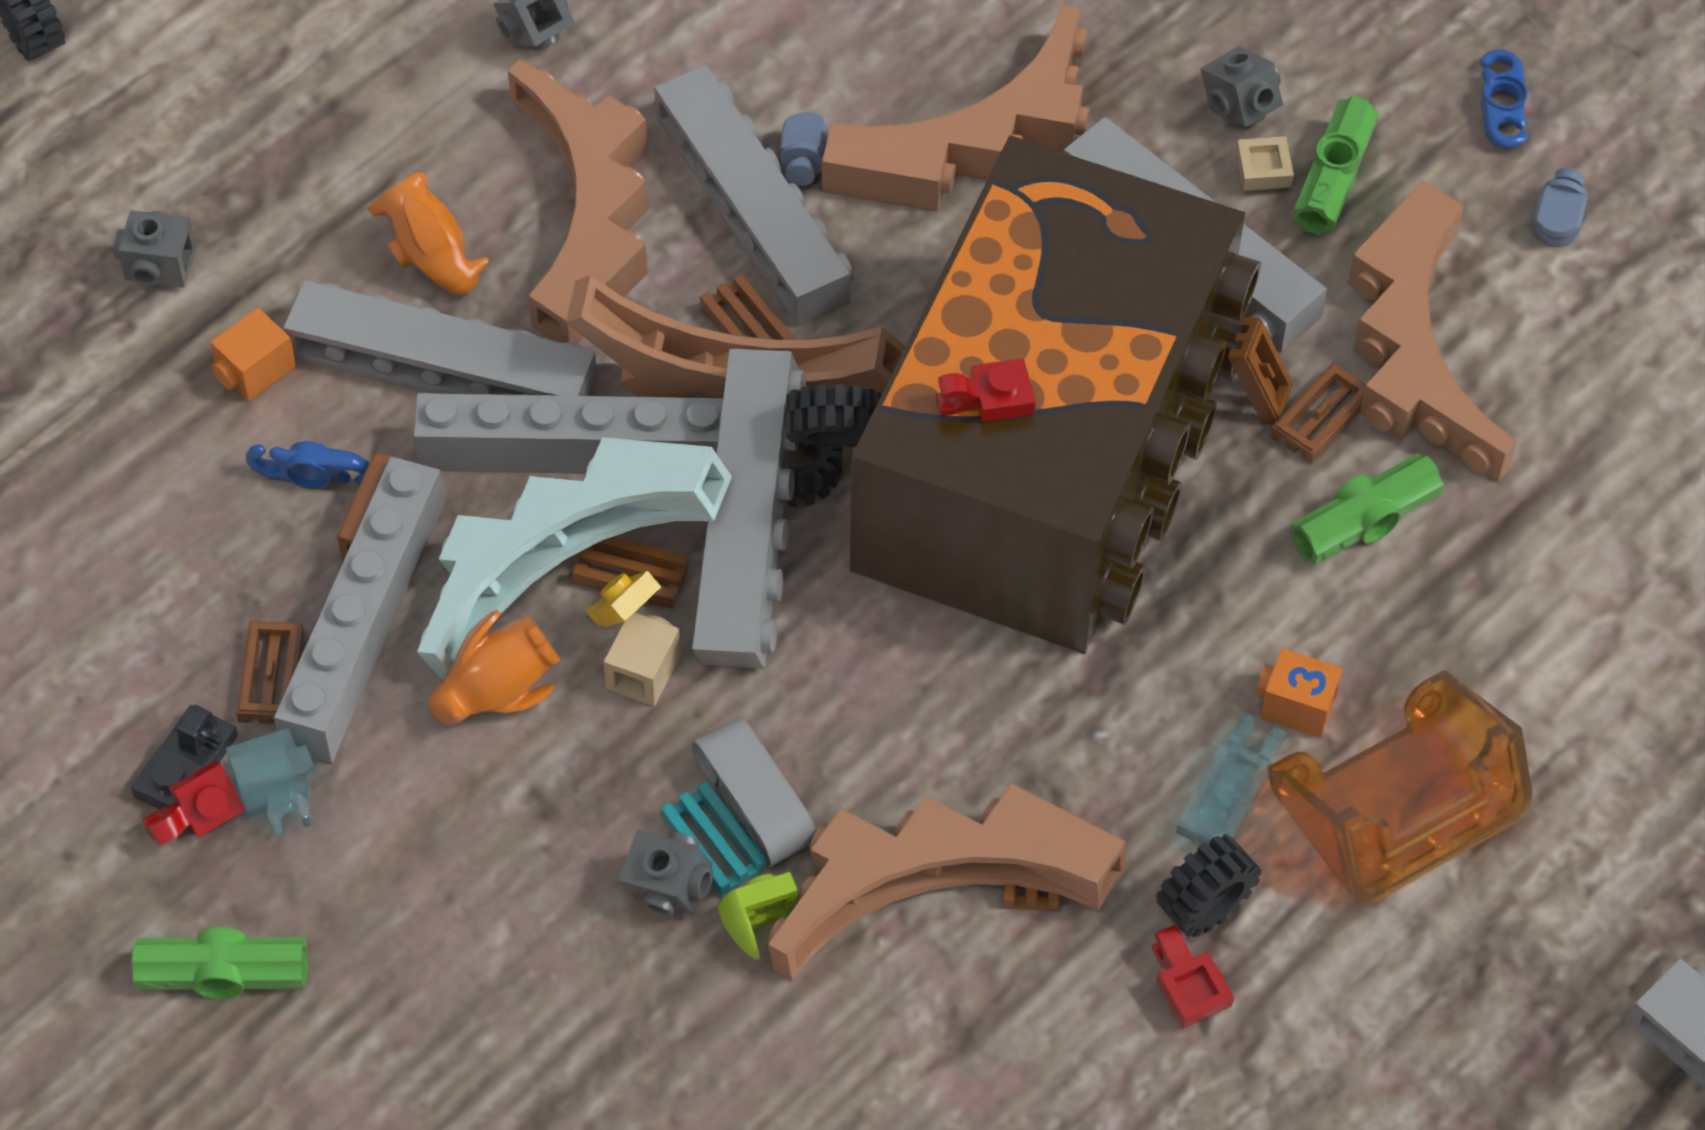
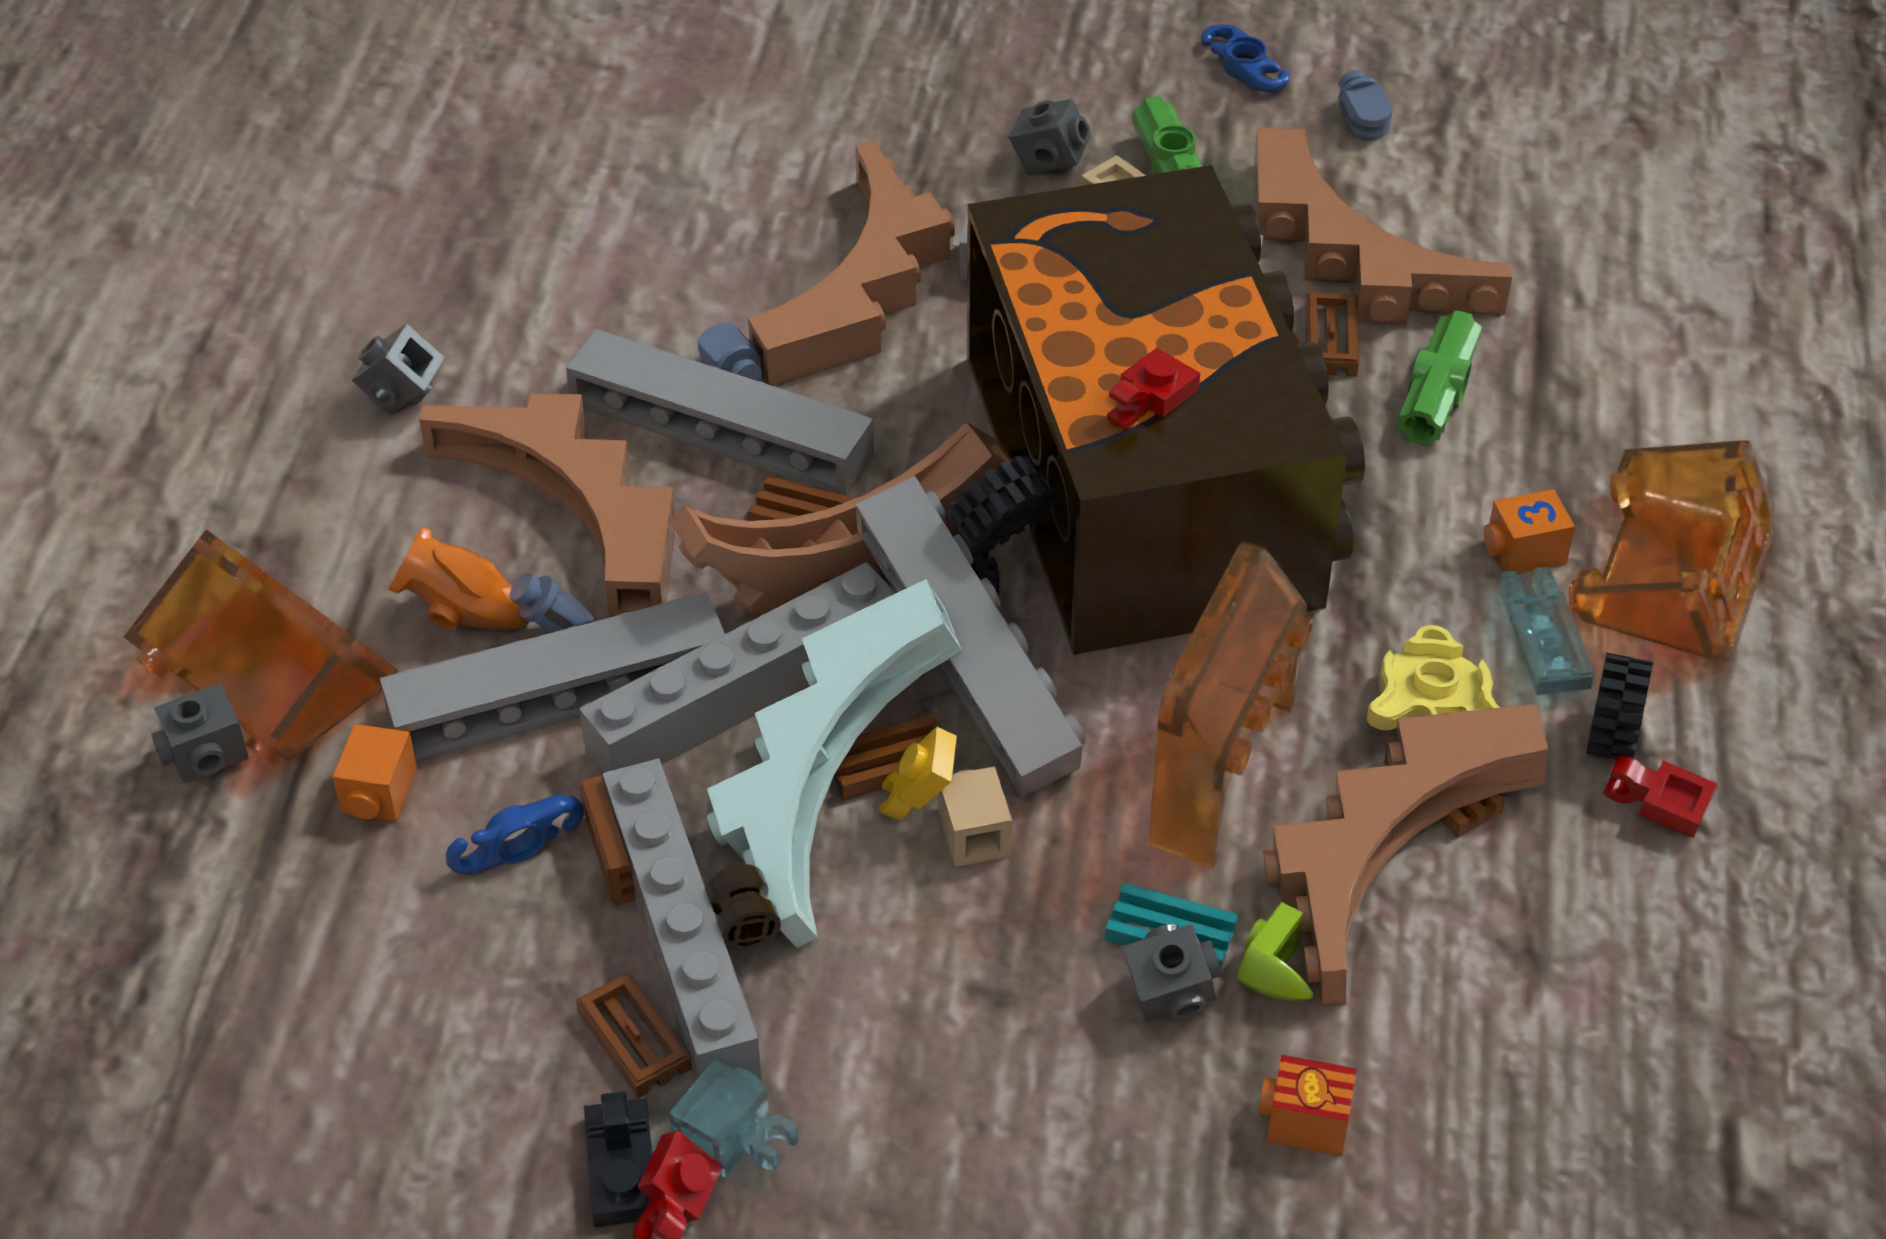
camera: 35 degrees left, 10 degrees down
orange animal [428,610,561,725] -> none
light grey beam [691,717,816,867] -> none
none -> clear orange windscreen [123,529,398,764]
none -> sand blue arm [509,572,594,633]
none -> dark brown wheel [706,864,781,950]
none -> clear orange windscreen [1148,542,1314,868]
none -> orange brick [1258,1054,1357,1156]
none -> light yellow tile [1366,625,1500,730]

